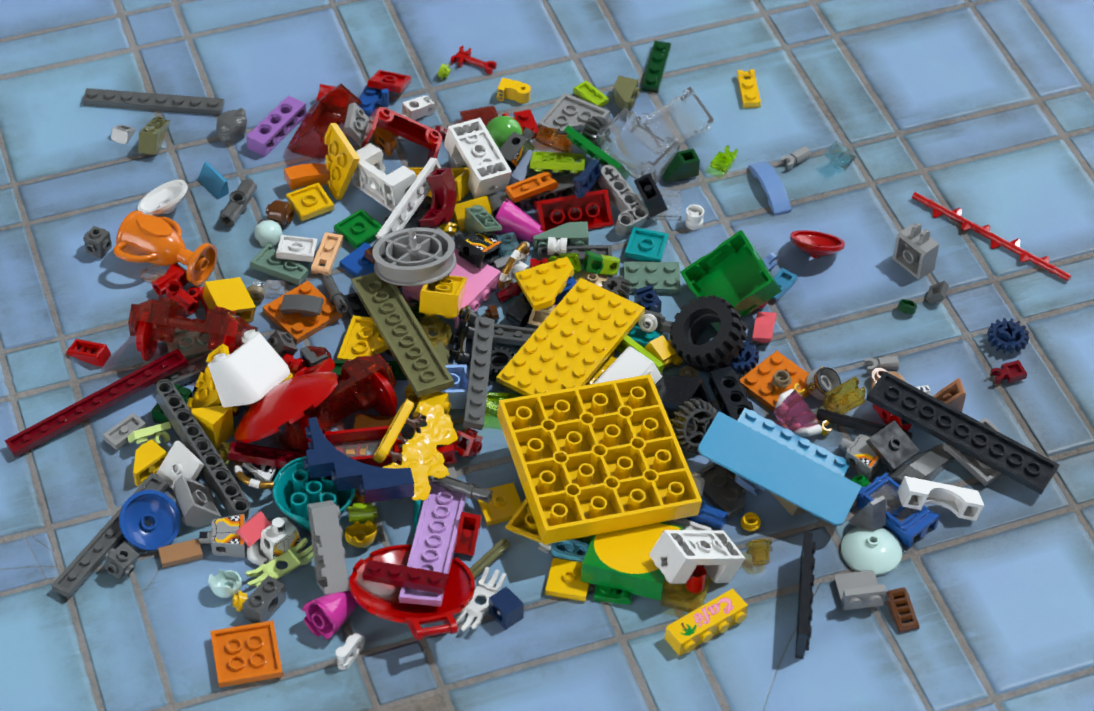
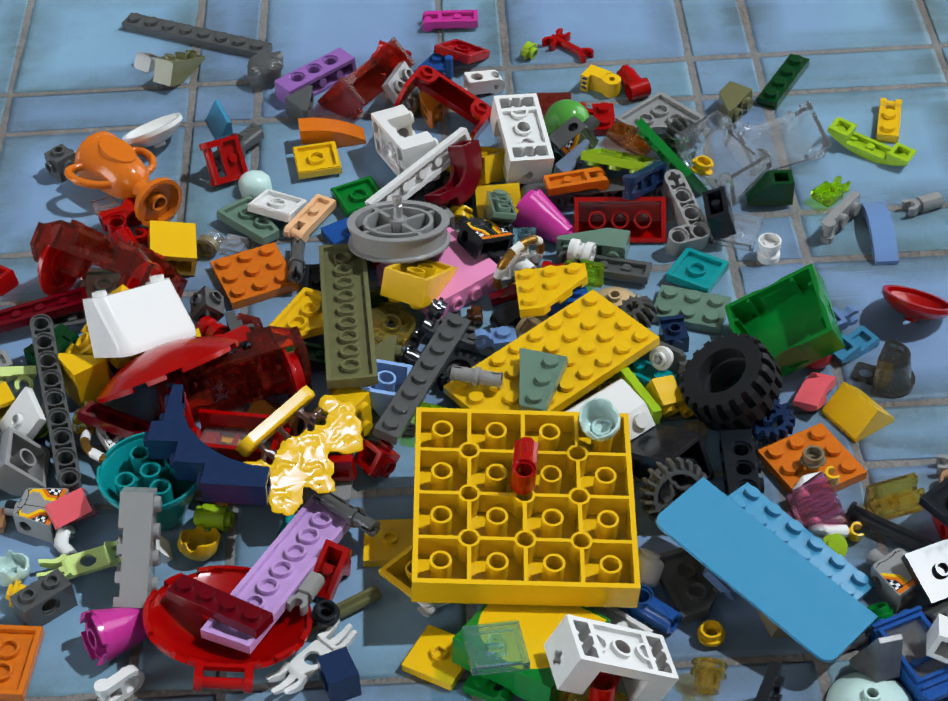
camera: 20 degrees right, 5 degrees down
white torso [259,517,301,562] -> none
reddish brown head [266,200,294,226] -> none
dark grey slope [280,294,324,317] -> none
yellow plate [324,123,360,200] -> none
medium azure plate [551,539,589,563] -> none
lime plate [573,81,609,107] -> none
leg [582,251,620,275] -> none
light grey piece [806,366,841,401] -> none
none -> red plate [199,134,248,187]
none -> dark grey slope [285,85,314,122]
none -> light grey bar [287,571,325,616]
none -> black plate [312,600,340,627]
none -> dark pink plate [422,10,478,32]
none -> light grey pin [450,365,503,389]
none -> clear light blue plate [462,620,530,676]
none -> medium blue plate [474,325,517,351]
none -> red piece [510,437,538,495]
none -> sand green wing [519,348,568,411]
none -> light aqua hair [579,397,621,442]
none -> red piece [616,64,651,101]
none -> yellow plate [691,155,714,176]
none -> light grey plate [820,190,861,244]
none -> yellow slope [822,381,894,443]
none -> lime plate [822,533,848,557]
none -> lime slope [827,117,917,166]
none -> clear smoke container [851,339,915,399]

